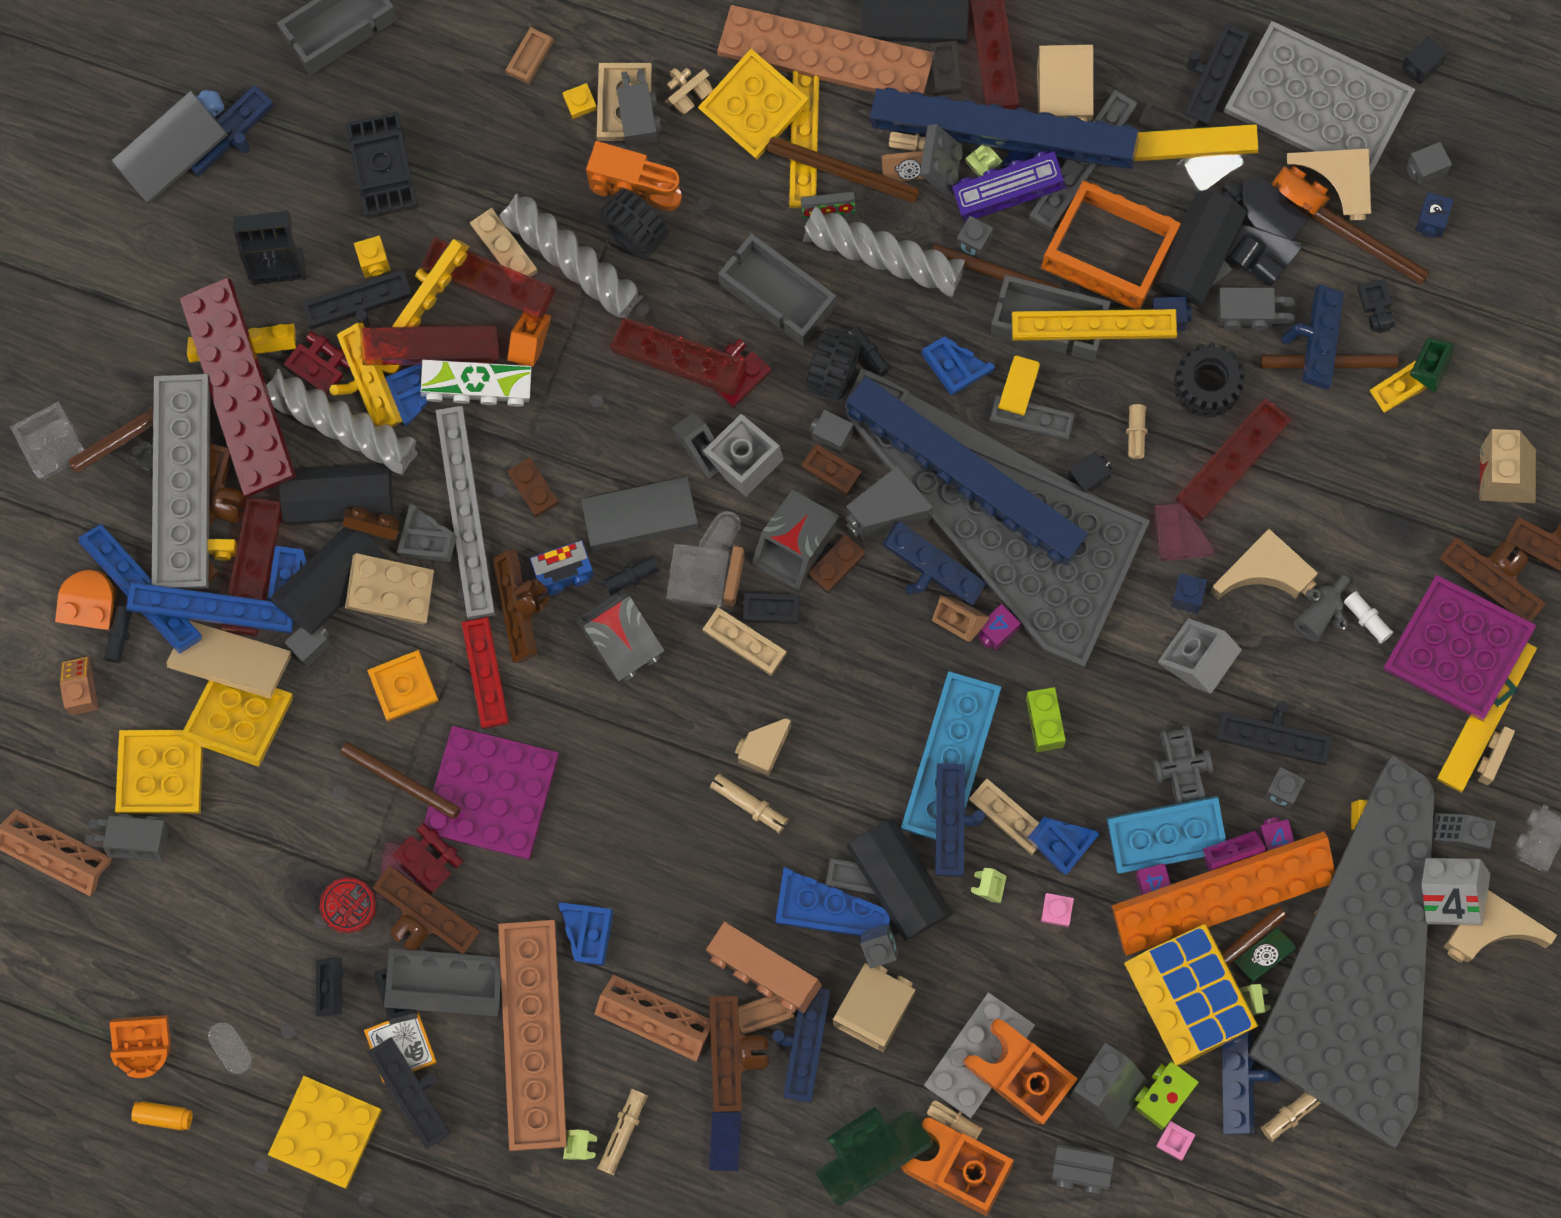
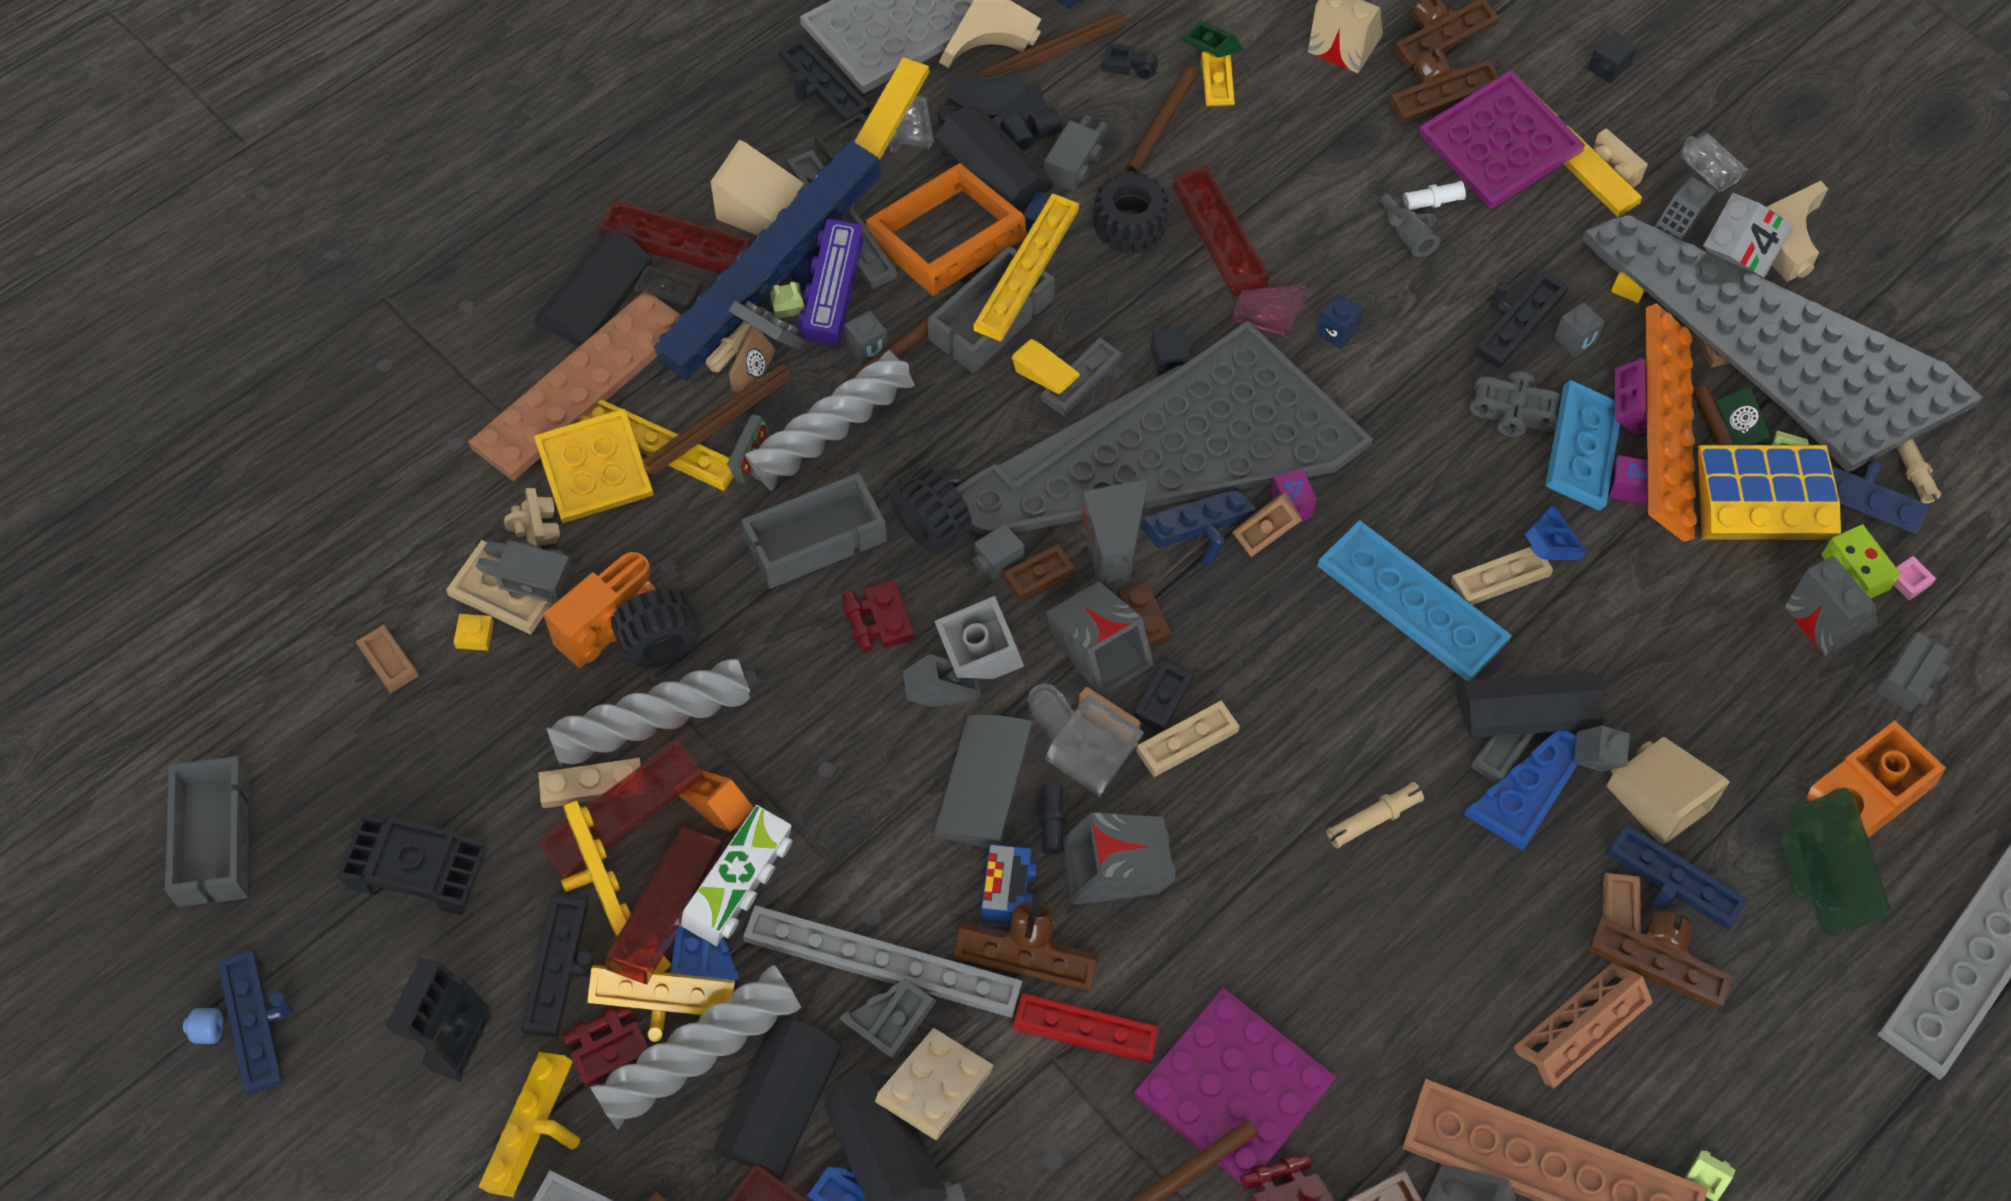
camera: 70 degrees left, 15 degrees down
dark grey slope [112,91,228,204] -> none
plate [180,278,296,497] -> none
reddish brown plate [342,507,399,540] -> none
yellow brick [354,235,391,278] -> none
light orange tile [367,650,439,722] -> none
reddish brown plate [507,457,559,518] -> none
blue wing [559,902,614,966] -> none
tan pin [597,1089,648,1176] -> none
clear red piece [610,317,747,396] -> none
nougat brick [706,922,822,1014] -> none
clear blue plate [710,1112,741,1172] -> none
tan slope [735,718,791,776] -> none
dark blue brick [846,376,1088,566] -> none
blue wing [921,336,995,396] -> none
light grey plate [923,992,1035,1119] -> none
tan axle [927,1100,983,1140] -> none
dark blue plate [935,764,985,877] -> none
orange brick [963,1018,1077,1125] -> none
yellowish green tile [971,868,1007,903] -> none
lime brick [1026,687,1066,752] -> none
bright pink plate [1041,893,1074,927] -> none
tan axle [1126,404,1148,459] -> none
light grey slope [1158,618,1242,694] -> none
tan arch [1210,529,1318,600] -> none
magenta brick [1258,817,1294,852] -> none
orange slope [1271,165,1331,215] -> none
dark blue plate [1282,284,1344,390] -> none

